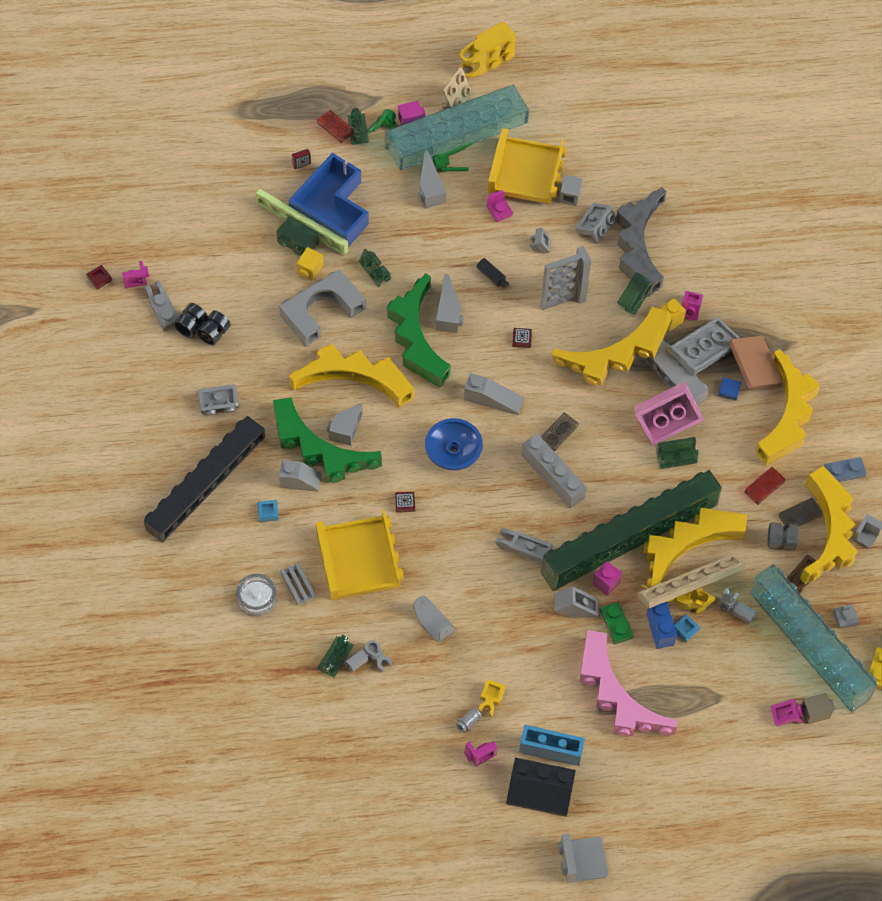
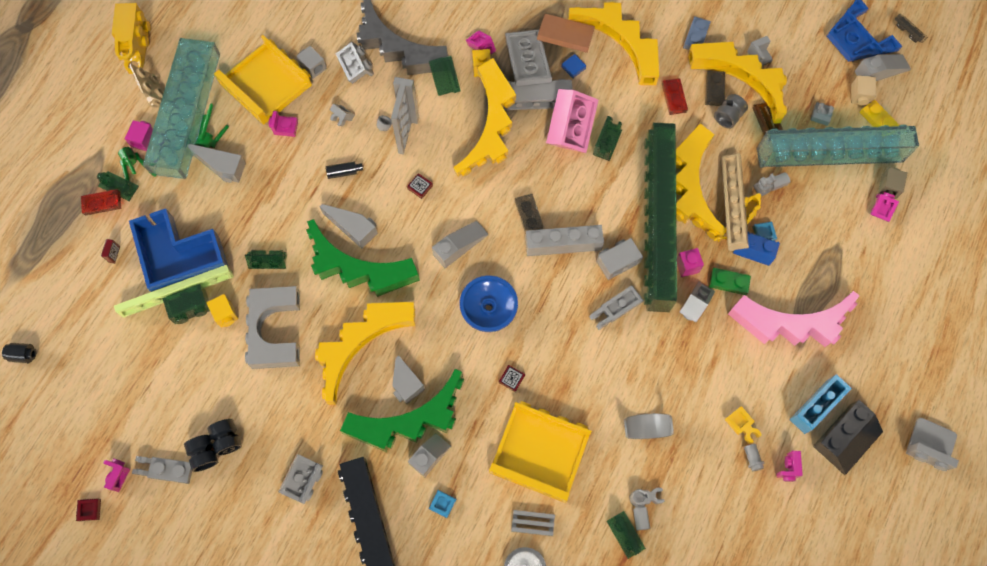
camera: 55 degrees left, 10 degrees up
none -> black brick [2,343,37,364]
none -> light grey brick [596,238,643,280]

